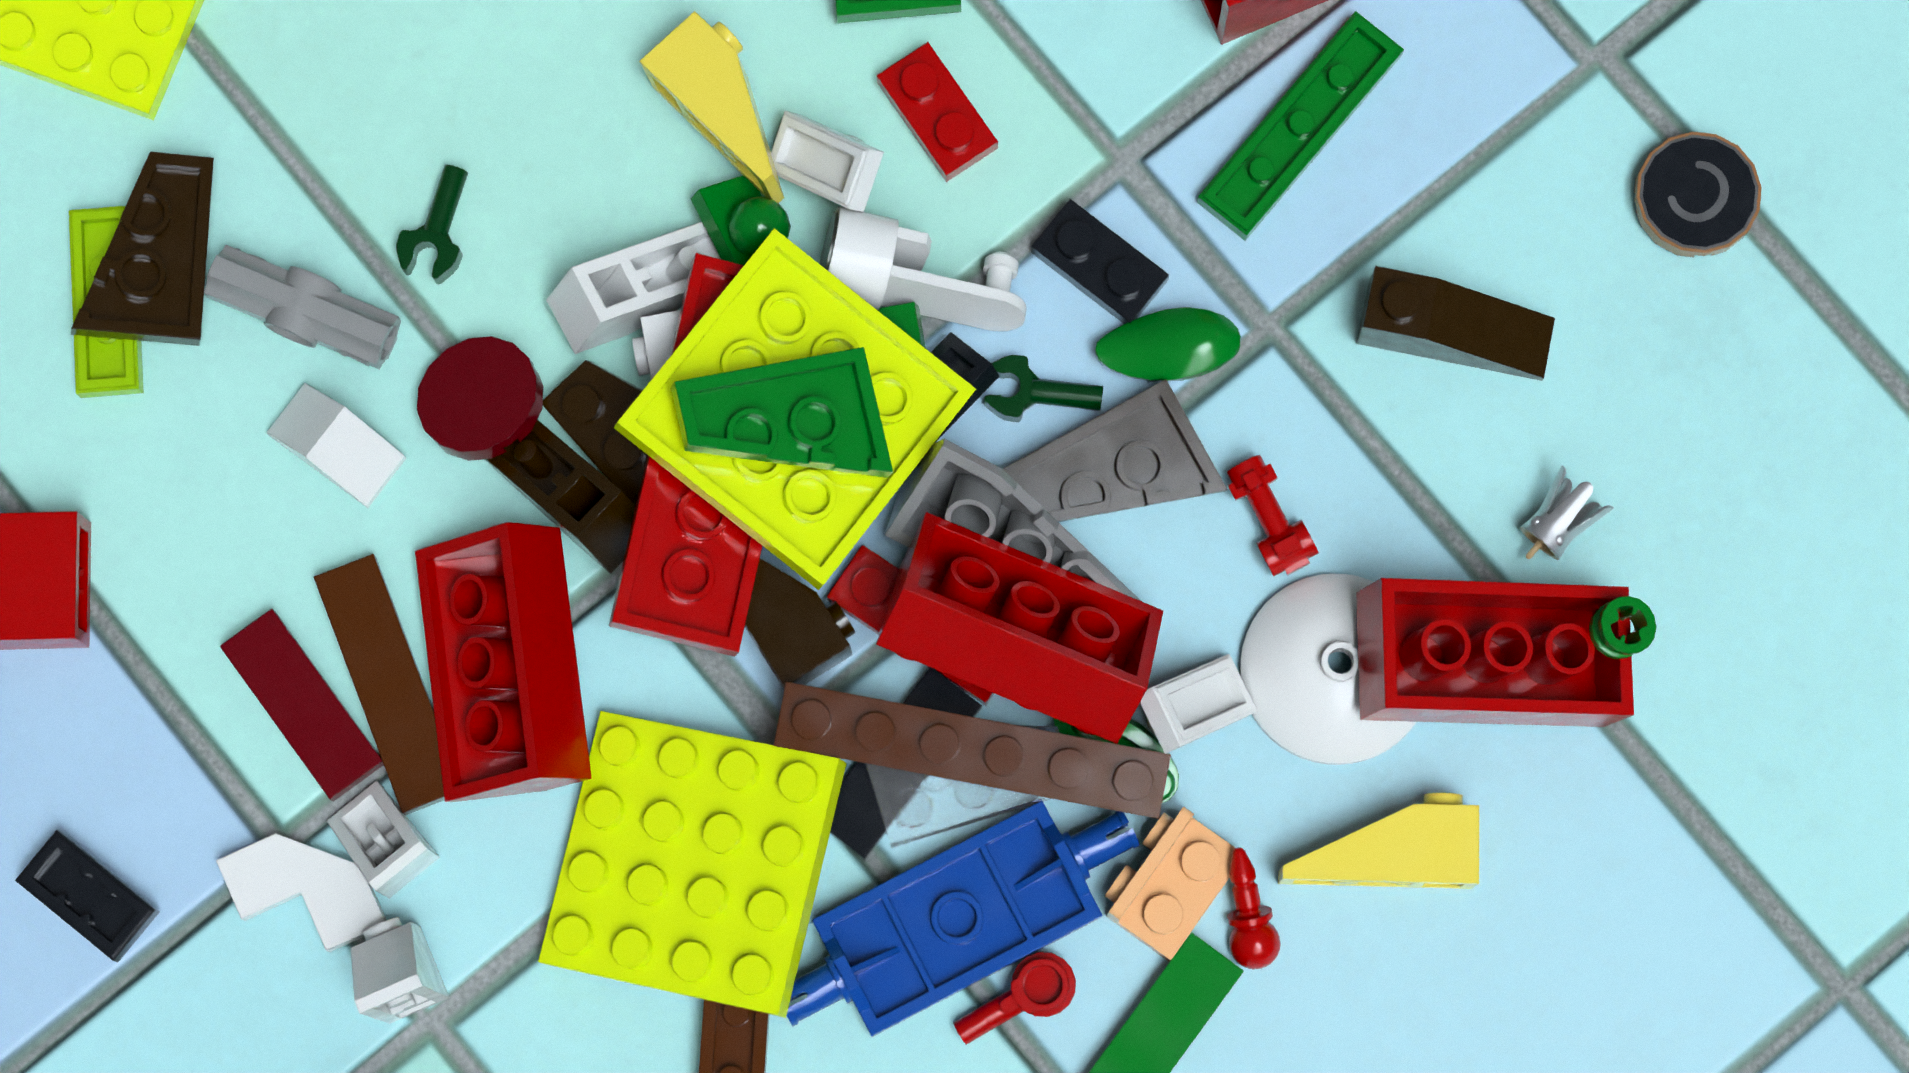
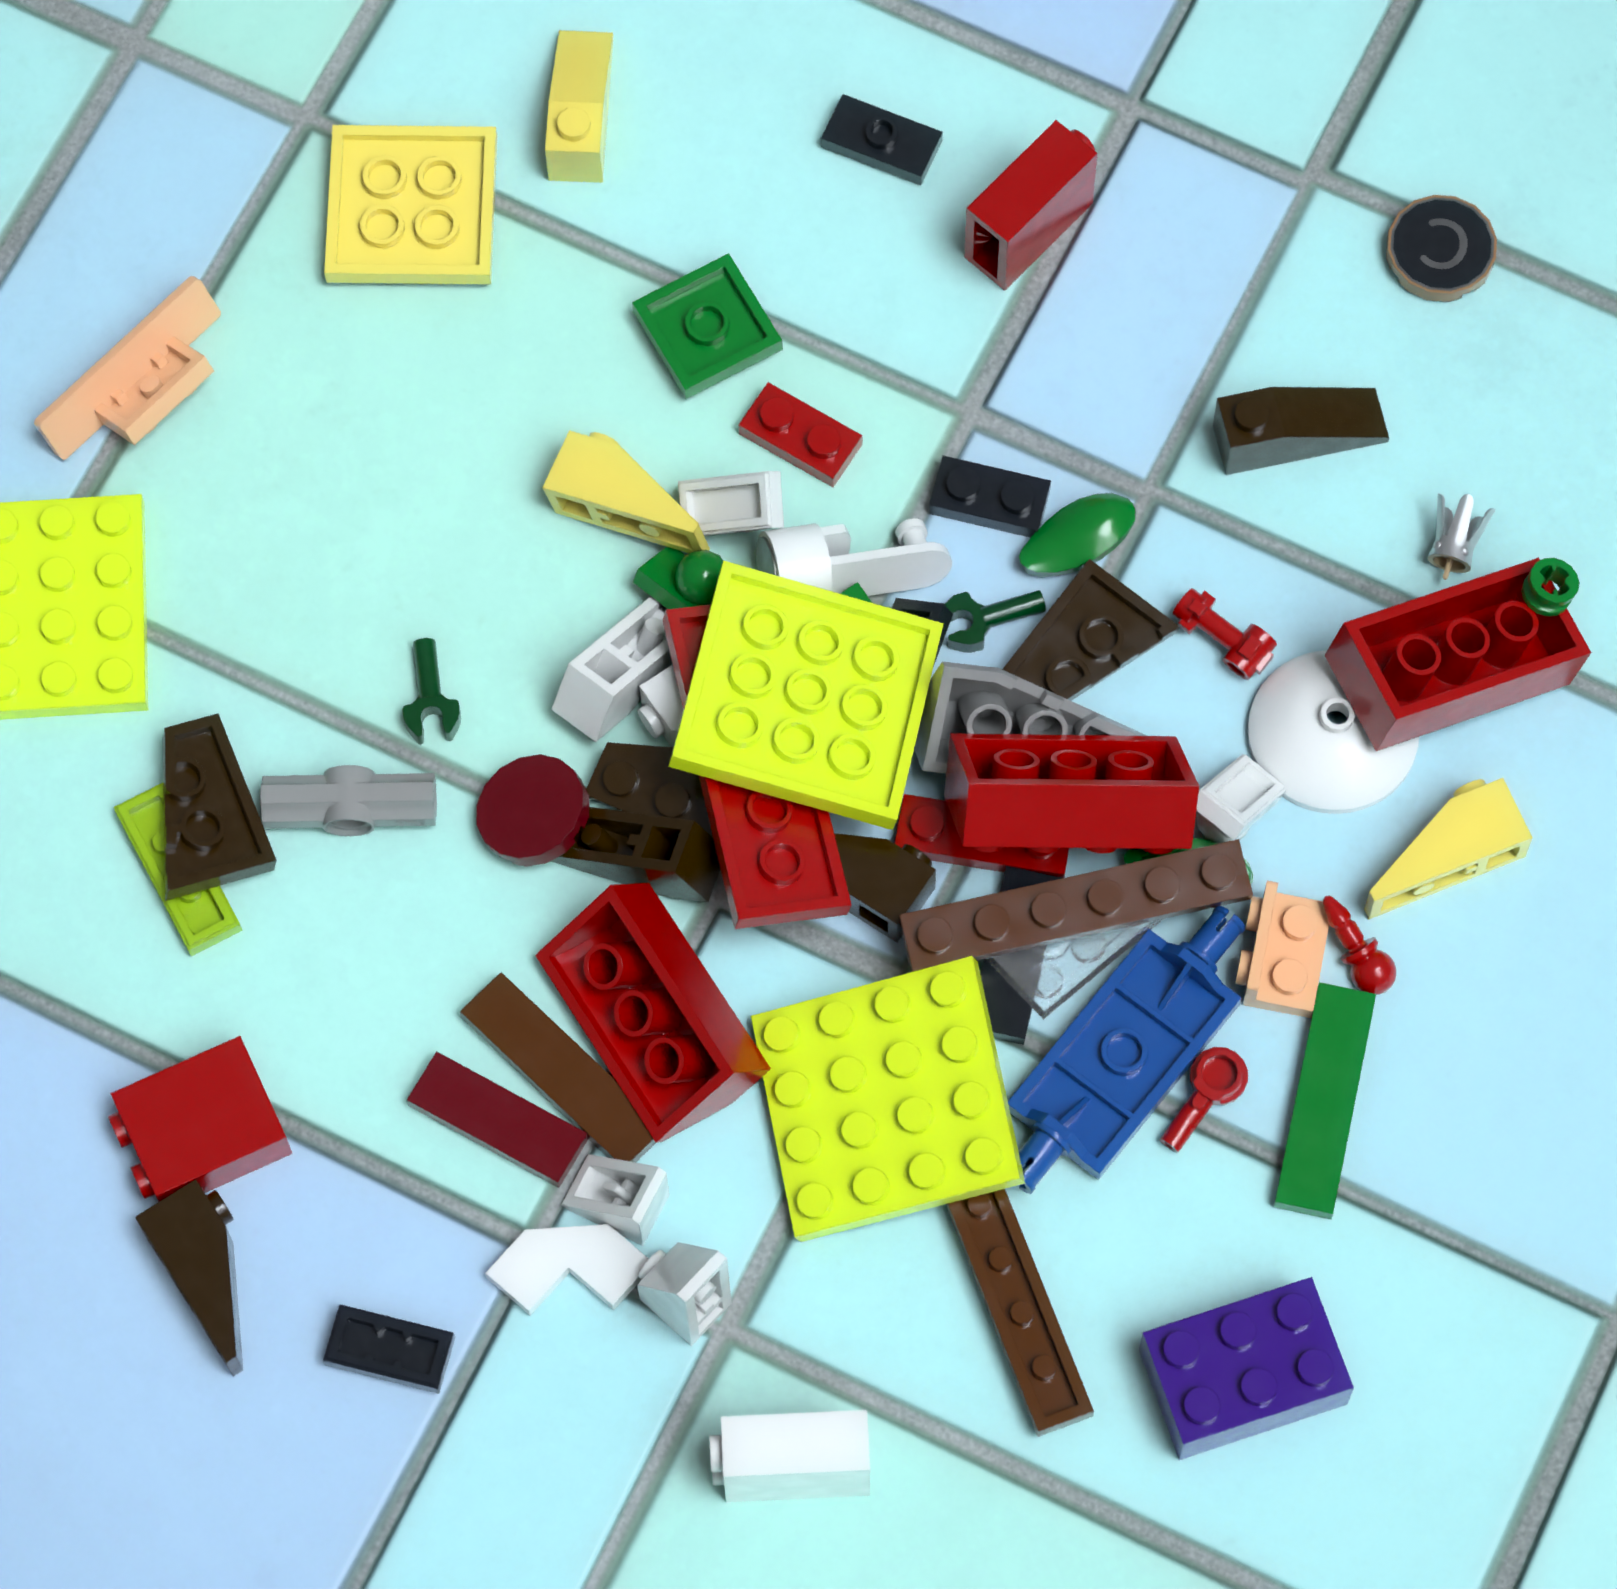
camera: 25 degrees left, 10 degrees down
white slope [267,383,406,508] -> none
green wing [671,347,893,478] -> none
green tile [1197,11,1404,241] -> none

